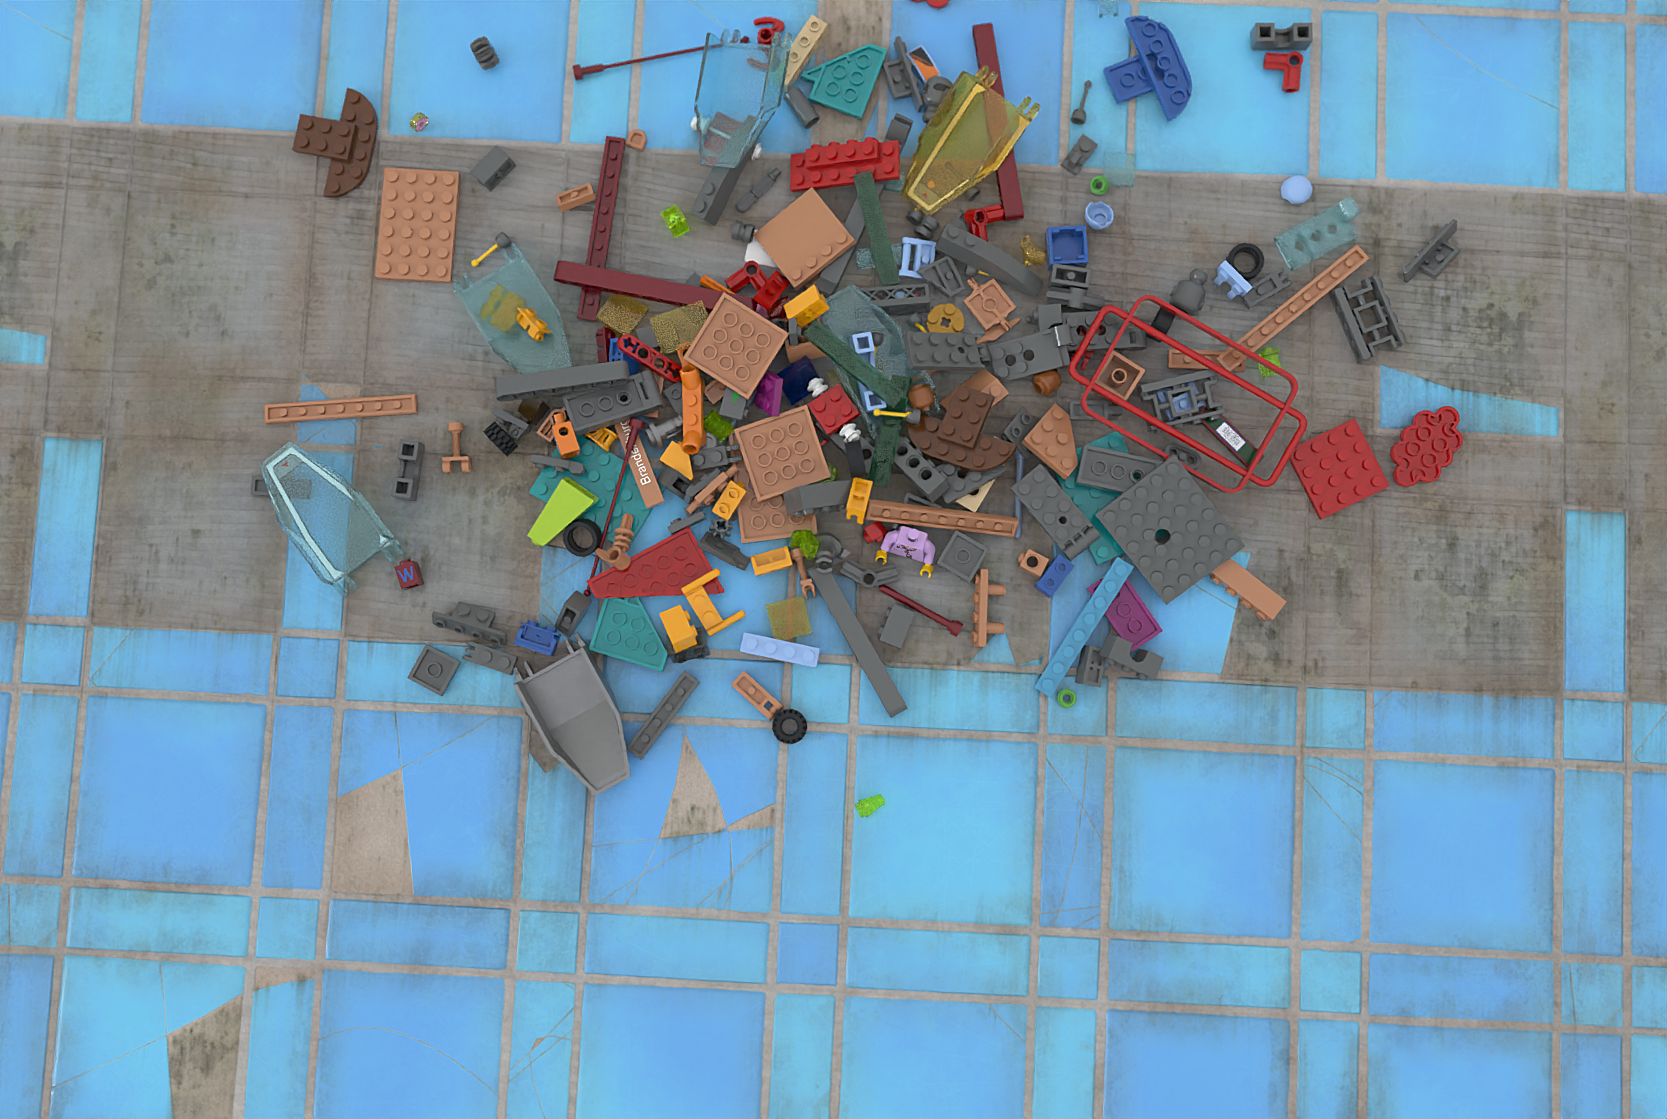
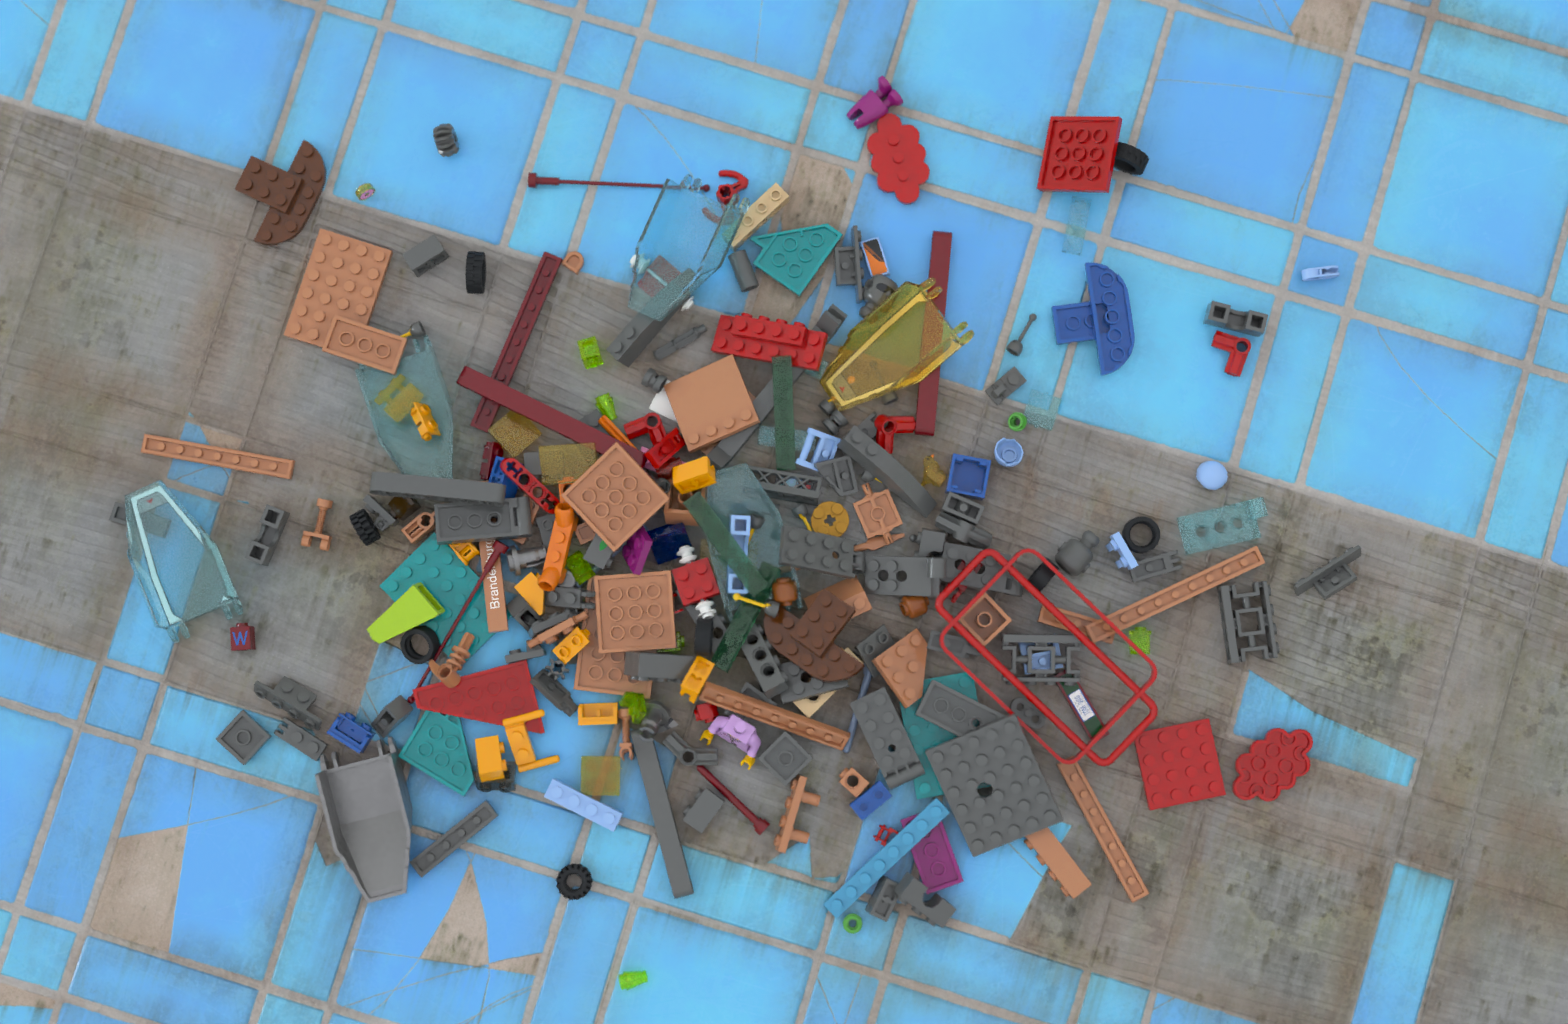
camera: 15 degrees right, 0 degrees up
dark grey hinge [530,454,586,476] -> none
orange torso [552,413,580,460] -> none
nougat plate [555,182,596,212] -> none
nougat plate [731,670,784,721] -> none
dark grey plate [789,318,802,346] -> none
none -> nougat plate [322,315,408,375]
none -> black tyre [466,251,486,294]
none -> clear neon green cone [595,393,617,420]
none -> red piece [873,824,899,846]
none -> nougat tile [1056,755,1150,903]

